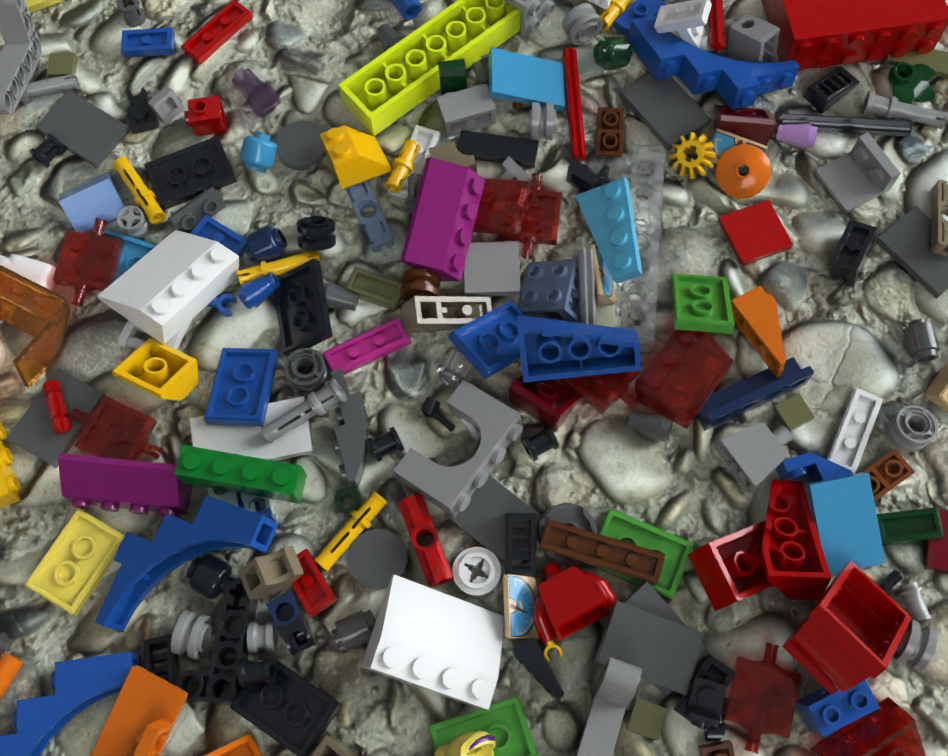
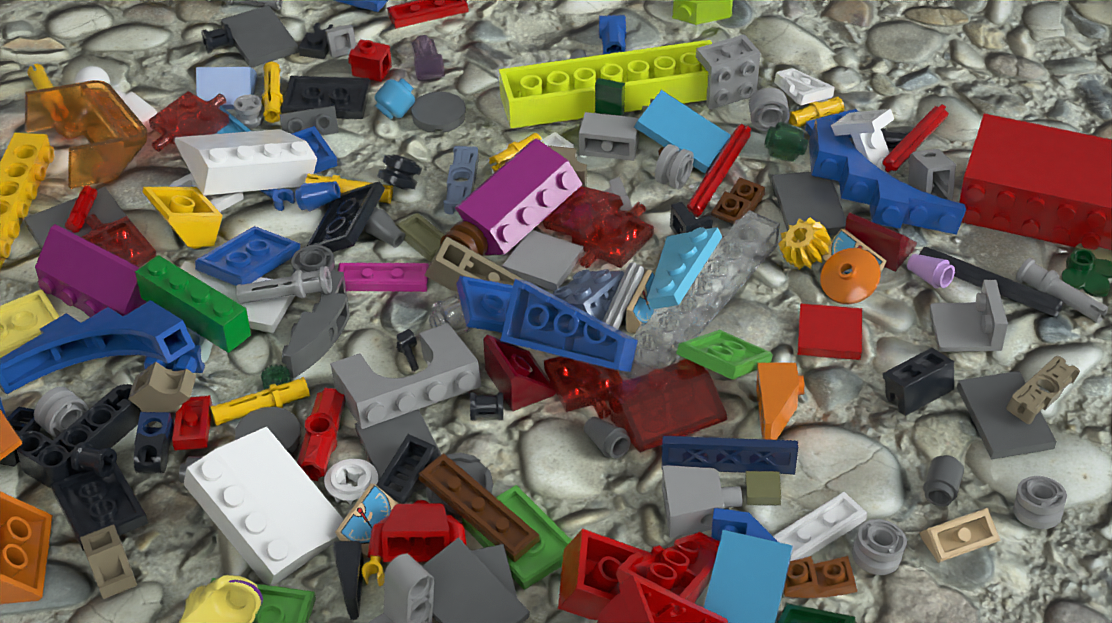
camera: 25 degrees right, 25 degrees down
black head [186,554,235,599] -> none
dark blue head [245,225,288,264] -> none
light grey wheel [247,621,278,654] -> none
yellow slope [320,125,392,189] -> none
black bush [367,427,405,462] -> none
black tile [457,130,539,168] -> none
black slope [804,66,860,114] -> none

